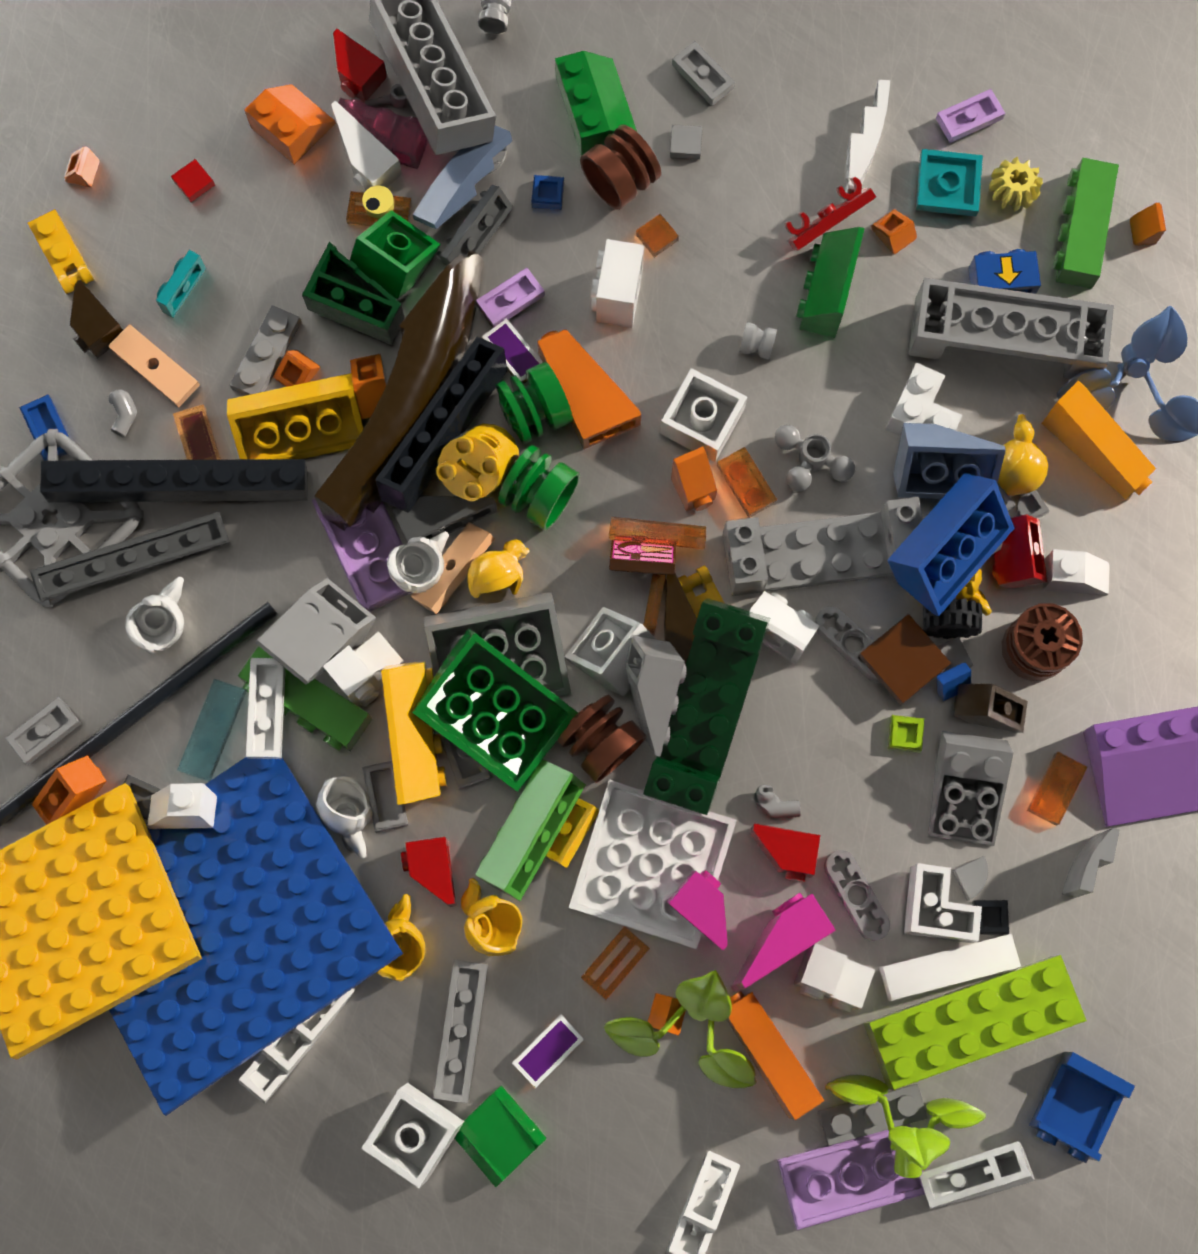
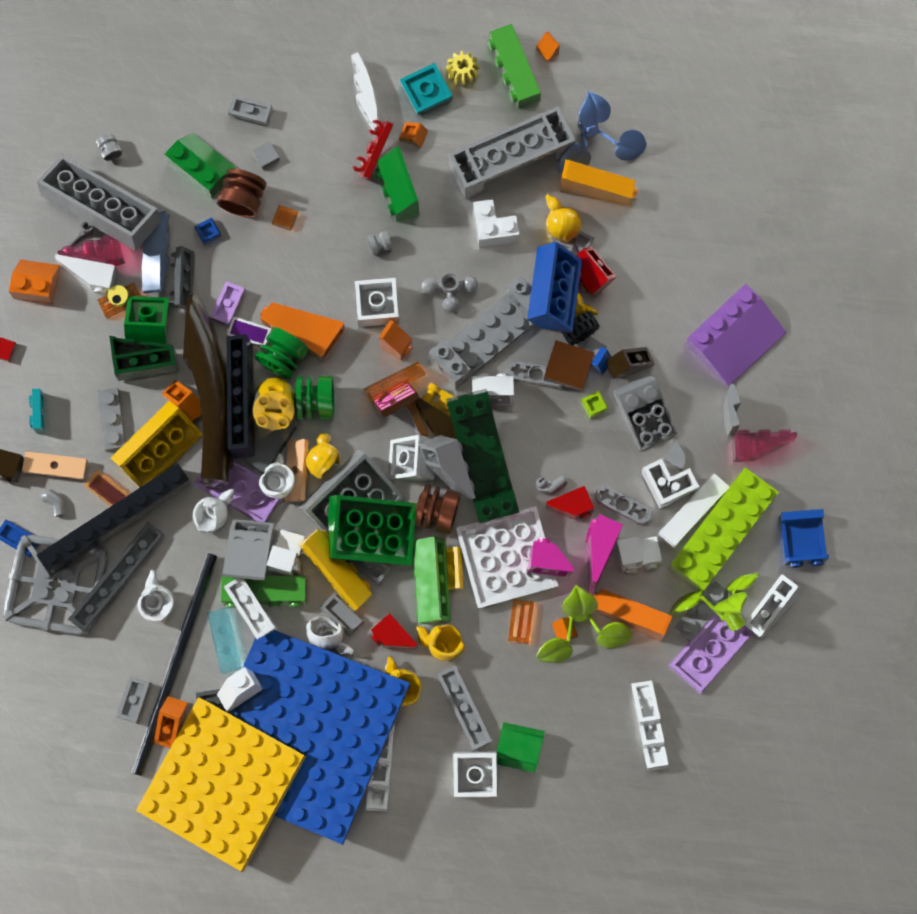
camera: 30 degrees left, 0 degrees up
orange slope [273,350,320,387] -> none
red slope [333,29,387,103] -> none
dark purple tile [512,1014,584,1088] -> none
white brick [591,239,644,328] -> none
clear orange plate [717,447,777,518] -> none
sand blue slope [893,423,1006,499] -> none
lavender plate [936,89,1006,143] -> none
blue brick [968,249,1041,294] -> none
black tile [972,900,1009,935] -> none
copper wheel [1001,603,1083,681] -> none
clear orange plate [1027,752,1087,826] -> none
white slope [1043,549,1109,595] -> none
none -> white hair [193,488,234,533]
none -> clear pink slope [732,429,797,462]

